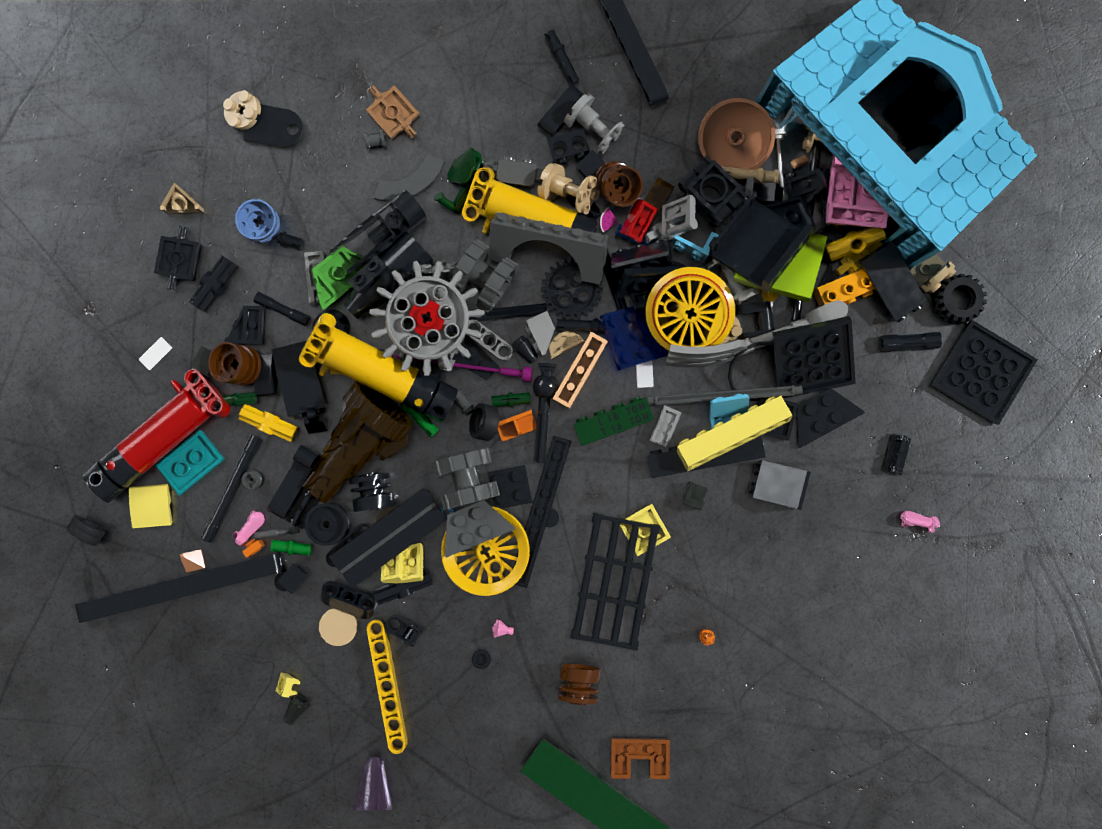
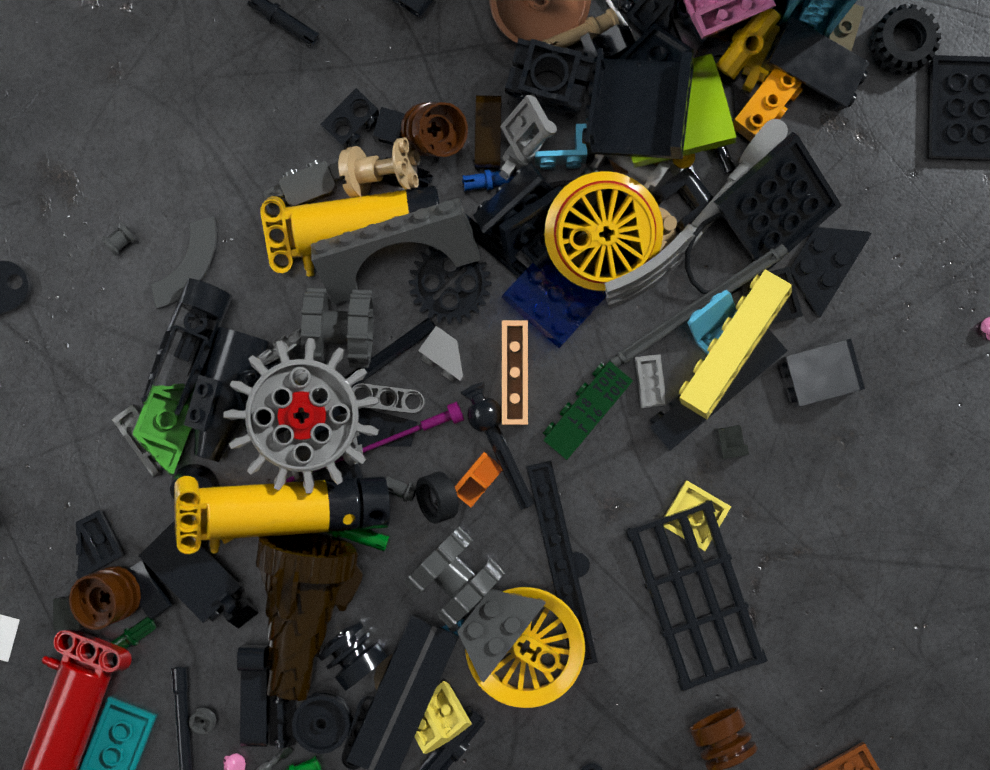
camera: 30 degrees left, 0 degrees up
black piece [188,255,236,311] -> none
medium blue wheel [235,199,280,243] -> none
yellow piece [238,404,298,442] -> none
black piece [253,292,310,326] -> none
black pin [277,231,303,250] -> none
medium nougat plate [366,85,420,140] -> none
dark green piece [434,147,483,214] -> none
black plate [487,465,533,509] -> none
dark green pin [491,392,531,408] -> none
bright pink rock [492,619,514,638] -> none
black cone [511,335,538,364] -> none
black beam [537,84,584,137] -> none
tan tile [549,331,585,359] -> none
black pin [556,318,614,336] -> none
light grey piece [564,93,625,154] -> none
dark pink tile [600,207,619,234] -> none
red slope [620,199,658,243] -> none
white sticker [636,355,654,388] -> none
orange axle [699,629,715,645] -> none
black axle [880,332,942,352] -> none
black hinge [883,433,911,475] -> none
tan plate [921,261,956,293] -> none

